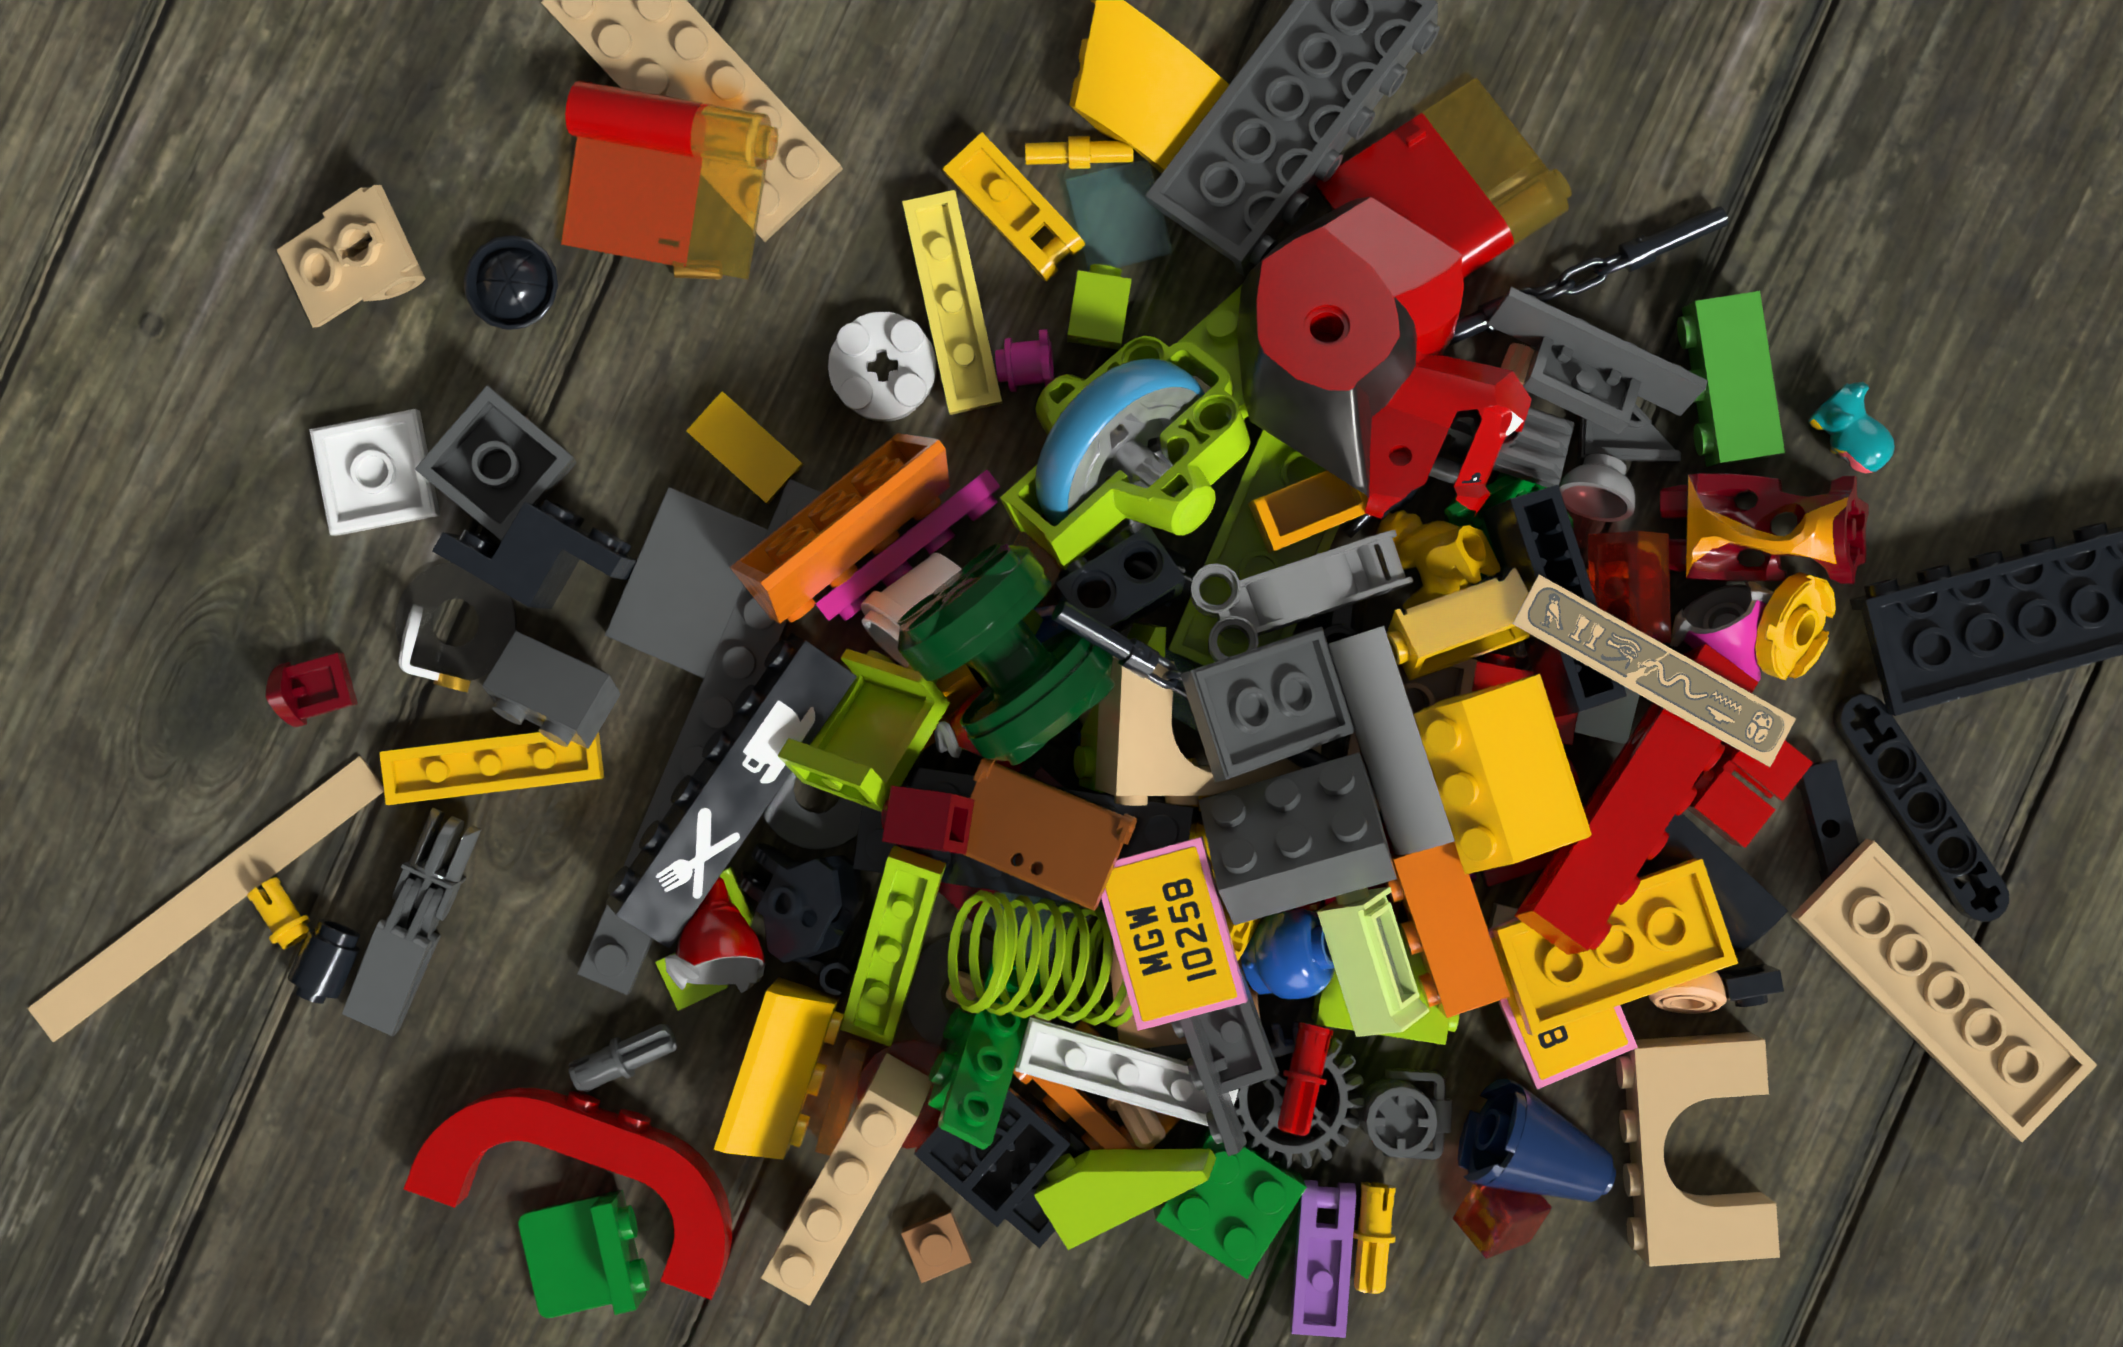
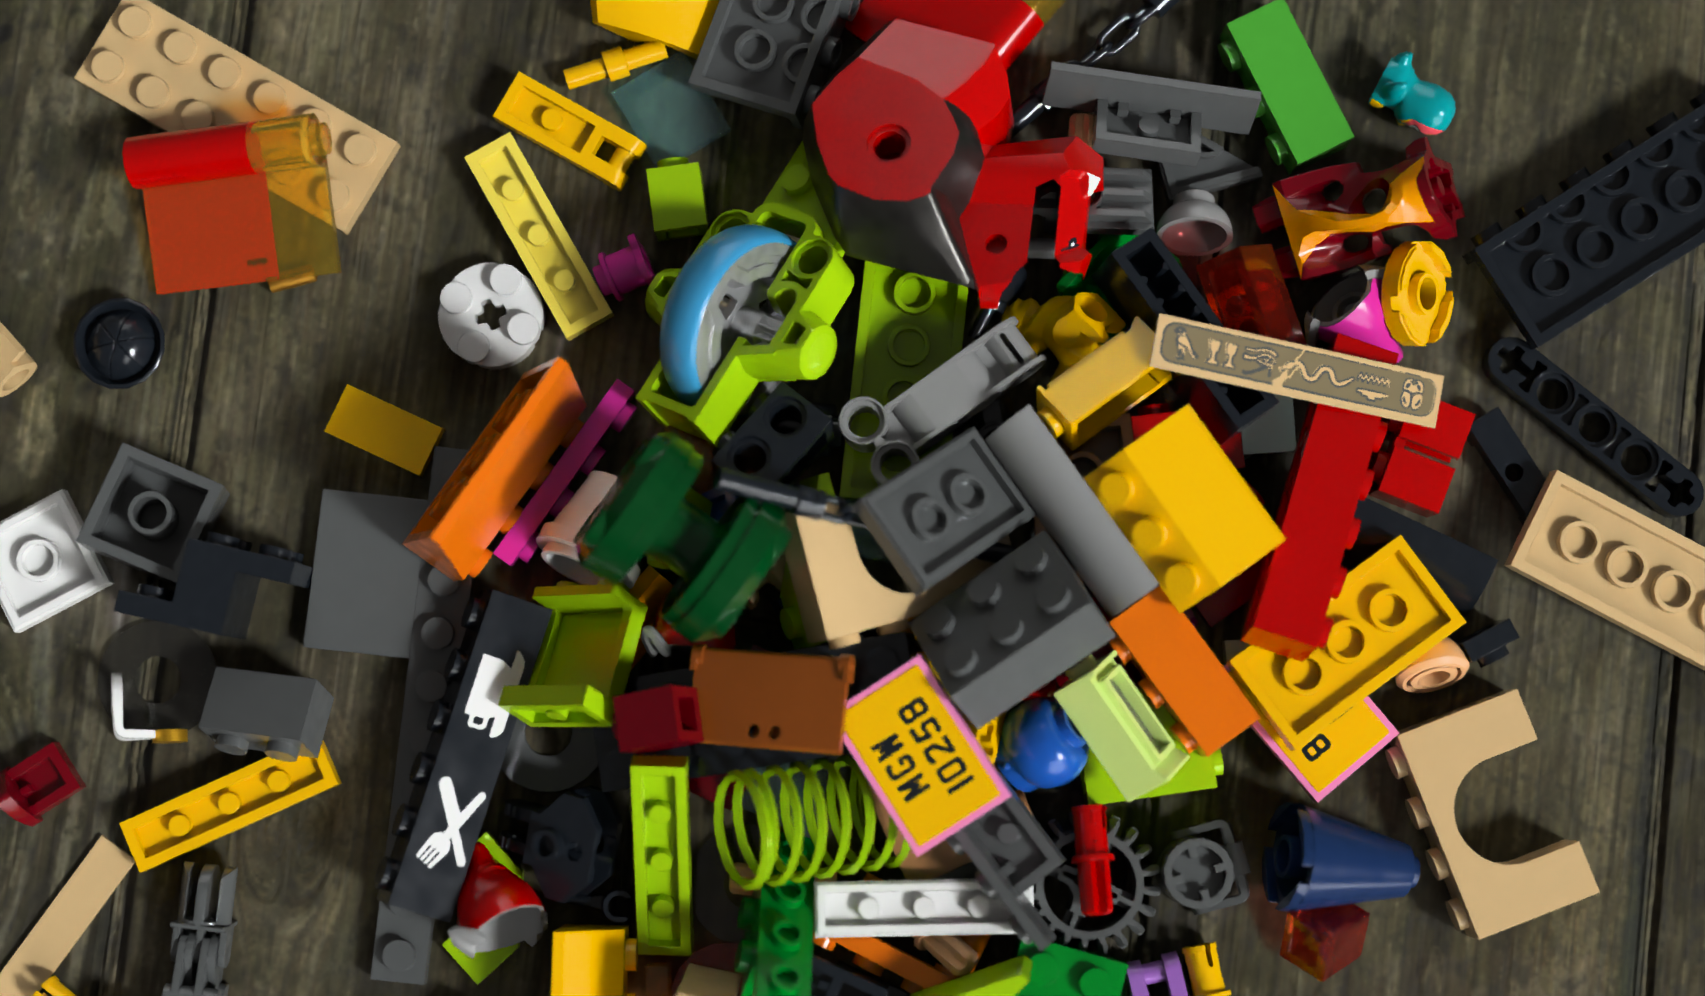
camera: 15 degrees left, 5 degrees down
light orange panel [1248,470,1368,553] -> none

